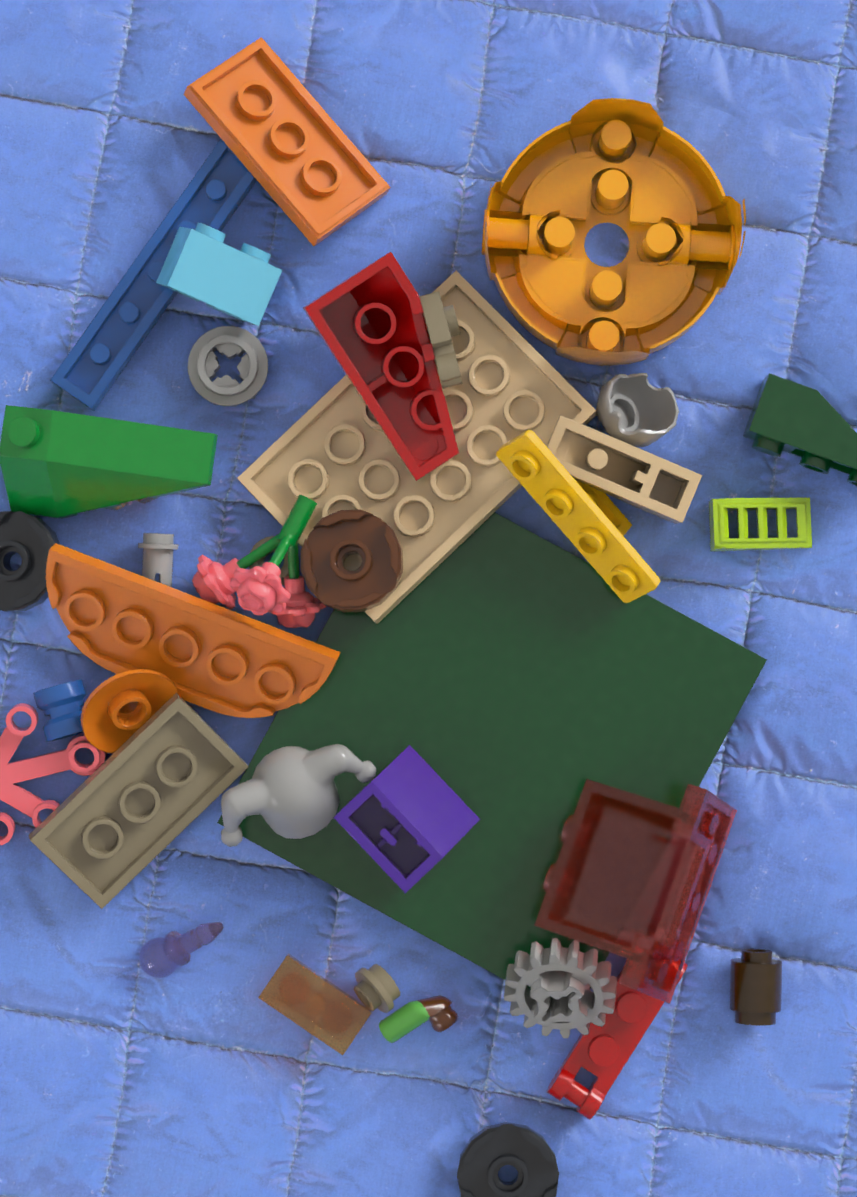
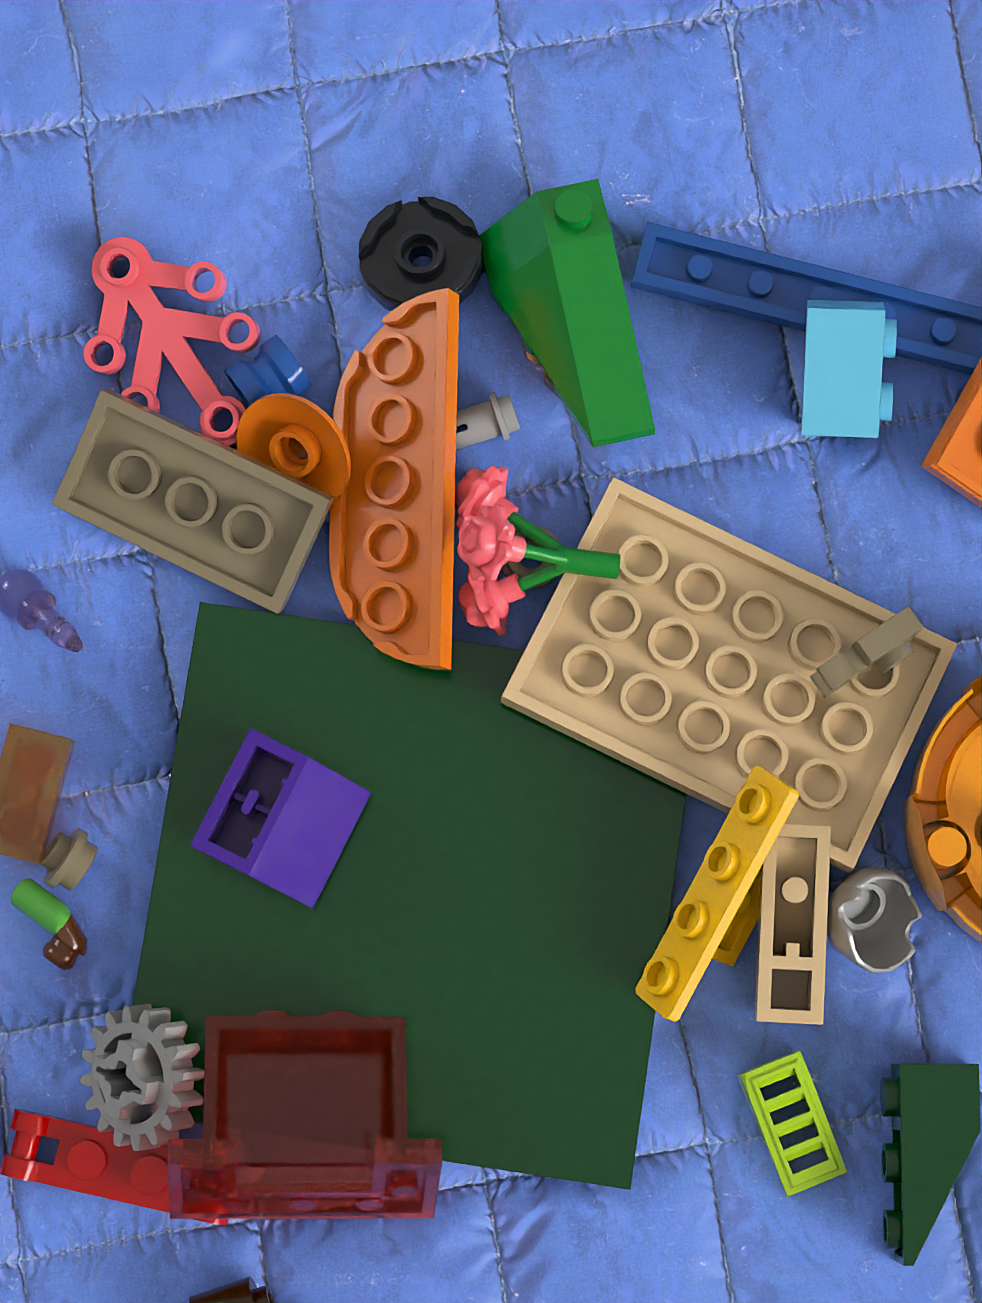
camera: 70 degrees right, 5 degrees down
light grey gear [188,326,268,407] -> none
light grey piece [221,744,376,847] -> none
reddish brown plate [301,509,403,612] -> none
red wedge [303,252,459,481] -> none

